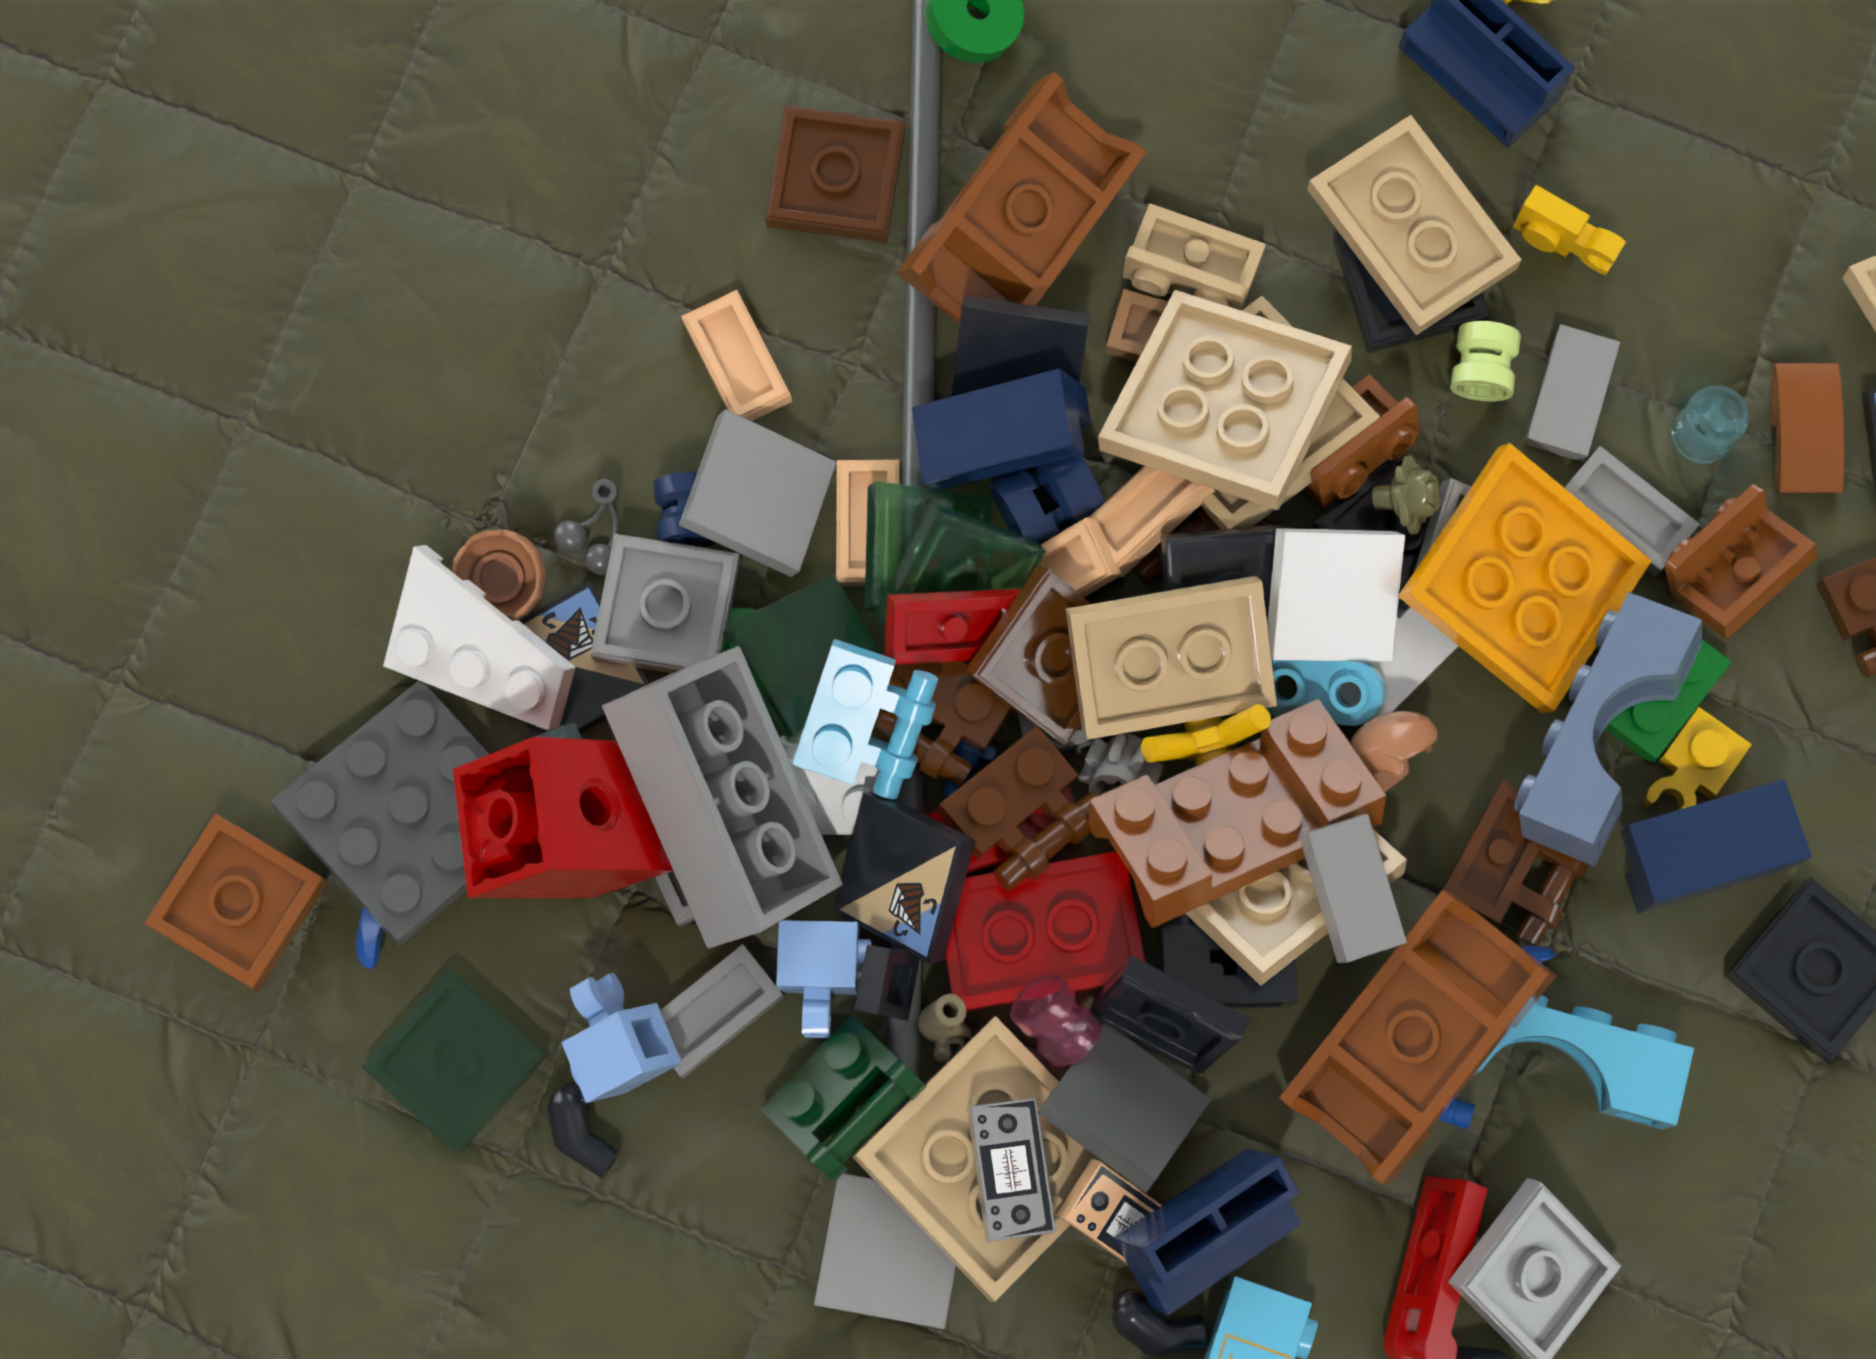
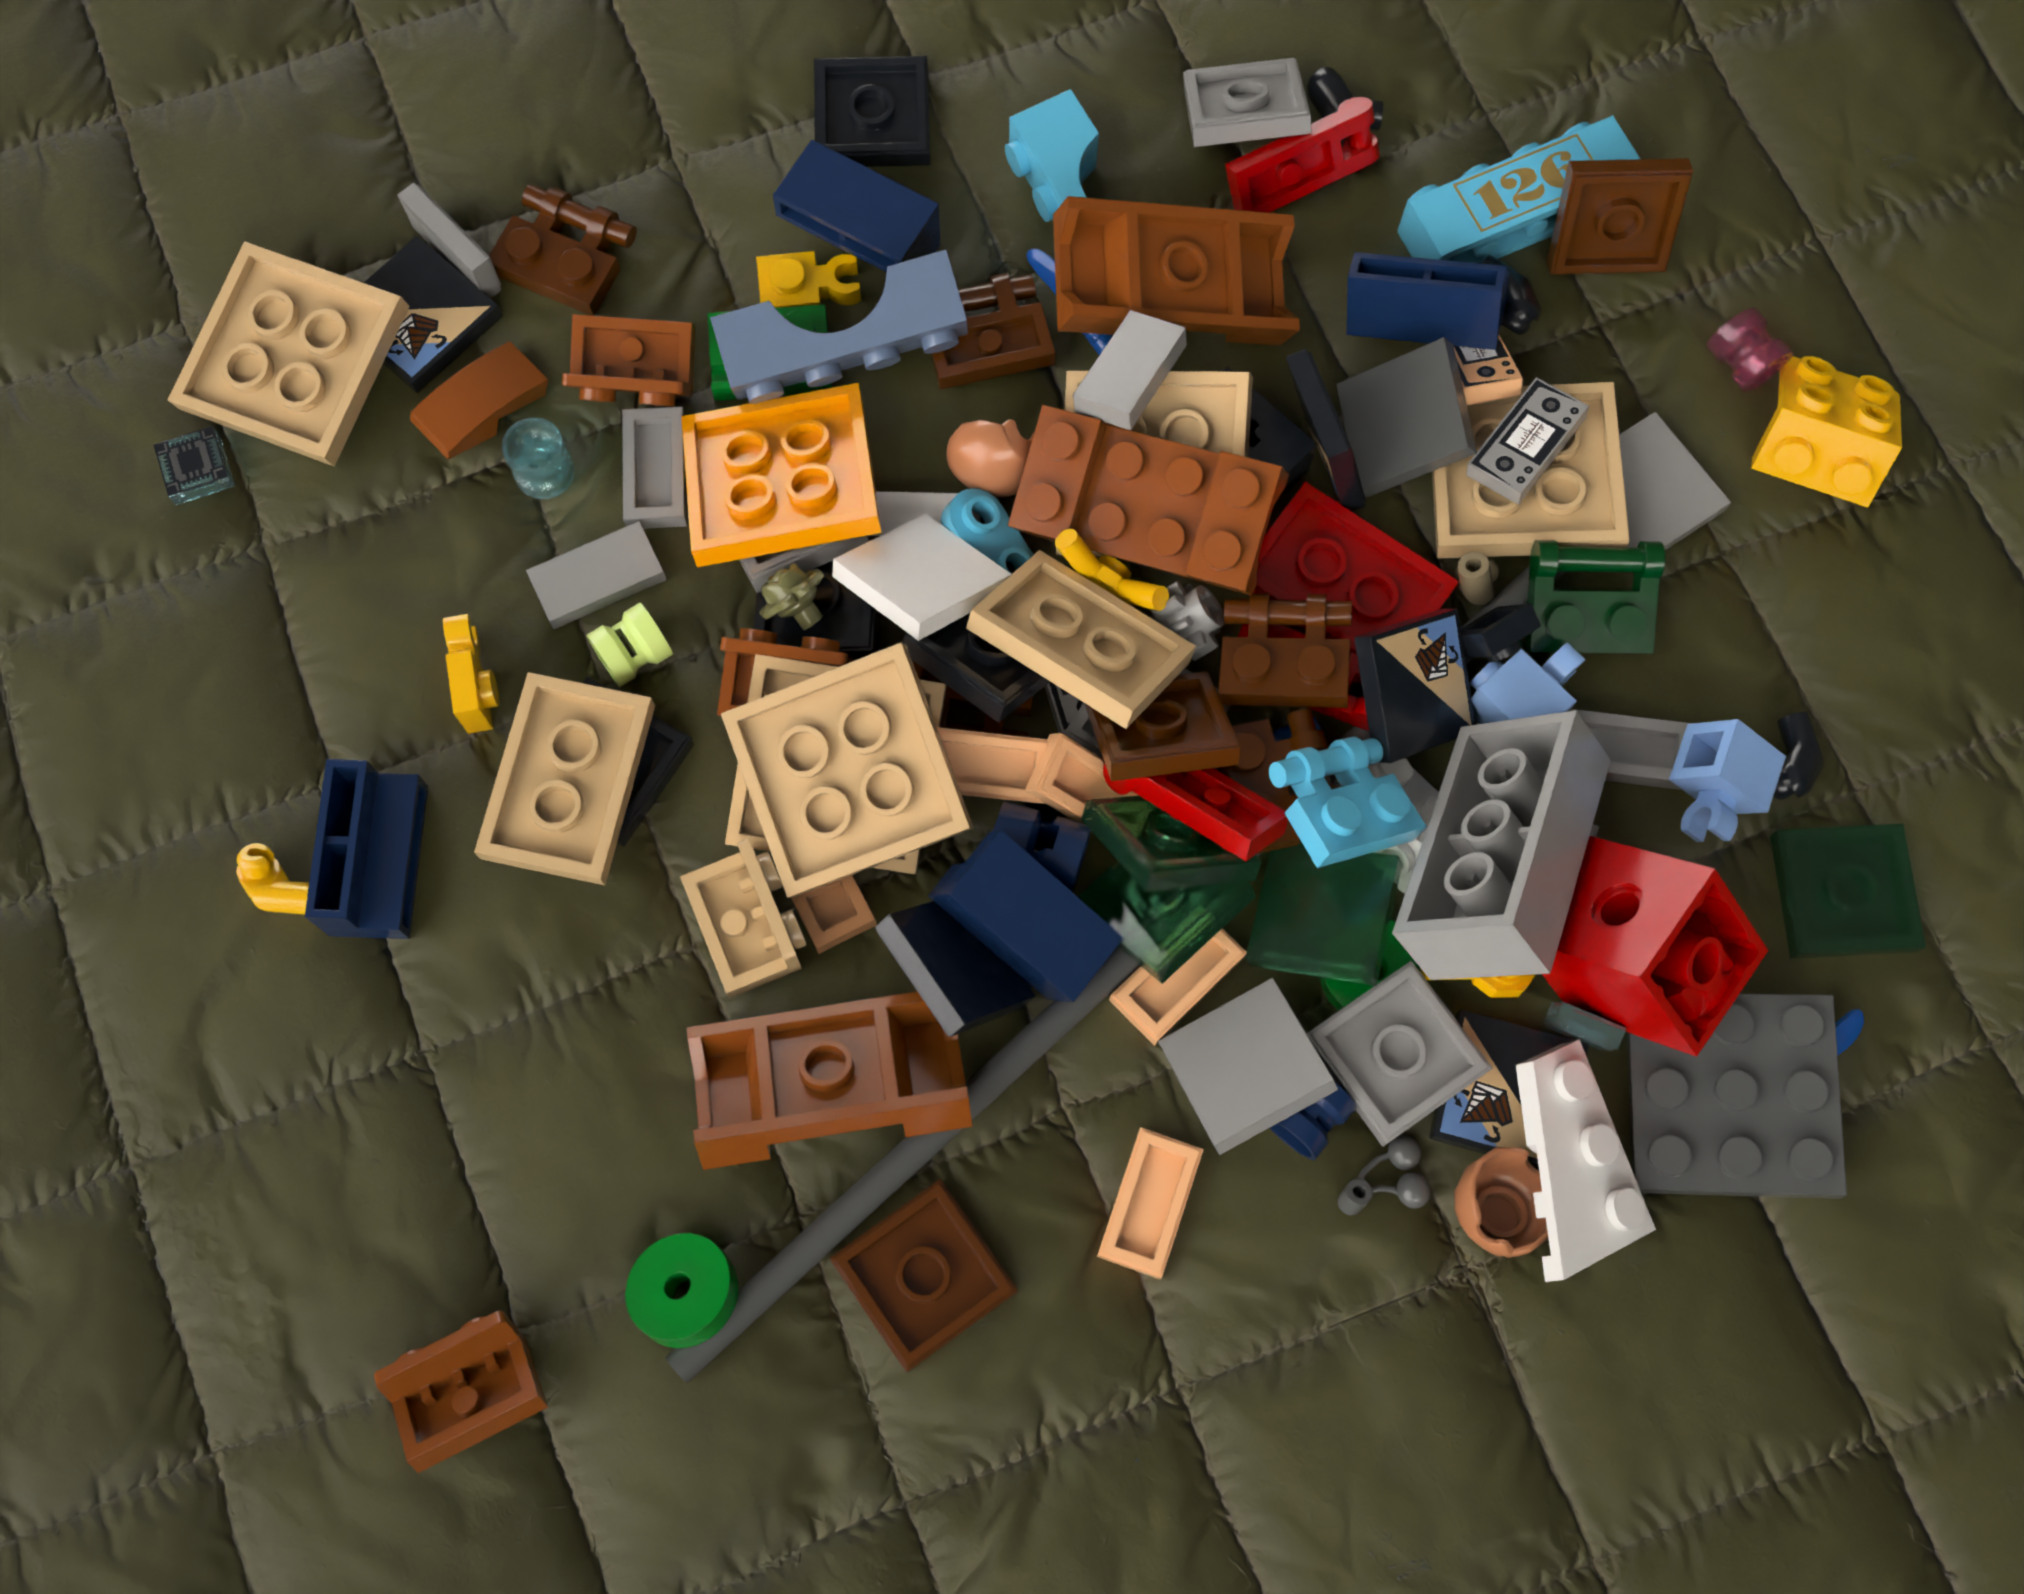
camera: 140 degrees left, 5 degrees down
dark orange plate [144,813,328,992] -> none
clear pink wheel [1010,974,1102,1067] -> none

